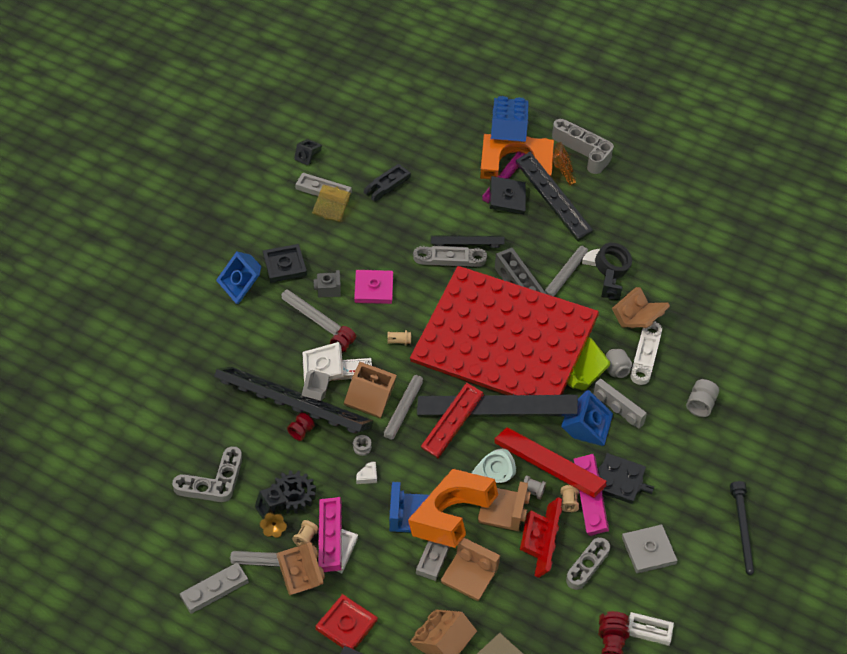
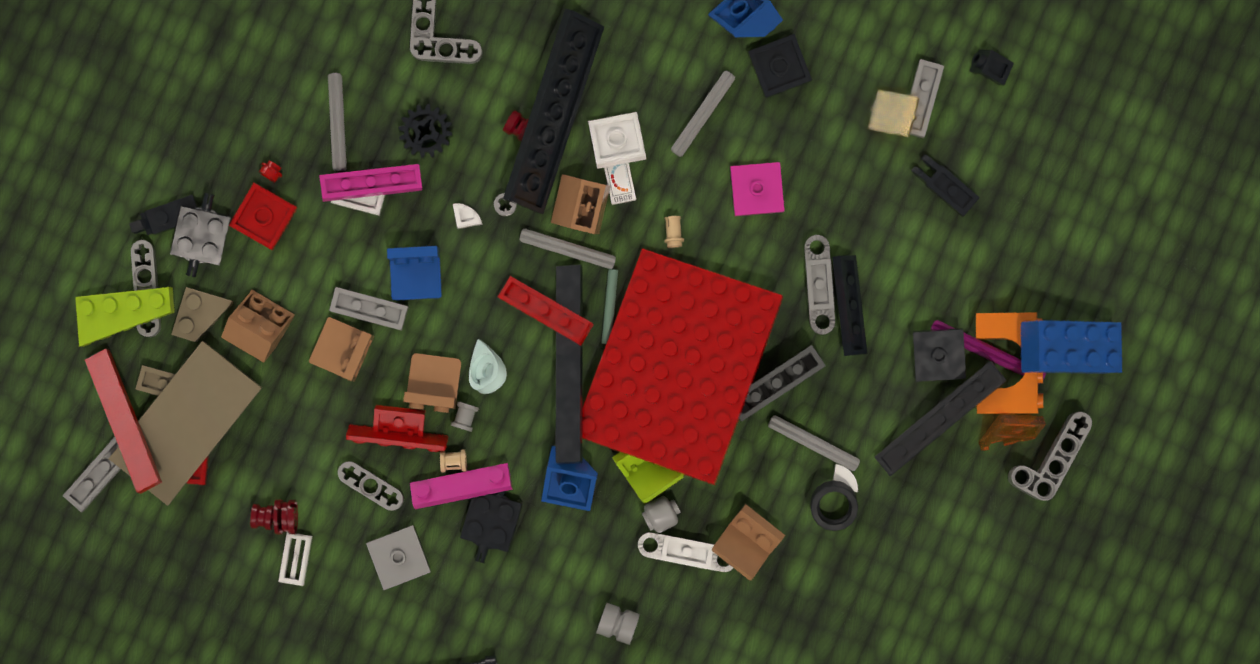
camera: 85 degrees right, 35 degrees up
light grey plate [180,562,249,614] -> none
black bracket [255,485,287,519] -> none
pearl gold plant [260,513,287,538] -> none
medium nougat bracket [276,542,325,595] -> none
tan bush [292,520,319,546] -> none
light grey panel [302,370,330,401] -> none
dark grey brick [314,270,341,298] -> none
dark red wheel [330,326,356,353] -> none
orange arch [408,469,498,548] -> none
red tile [495,427,607,498] -> none
light grey plate [593,378,647,429] -> none
black bracket [601,269,623,300] -> none
none -> red plate [259,161,283,183]
none -> sand green bar [601,269,618,344]

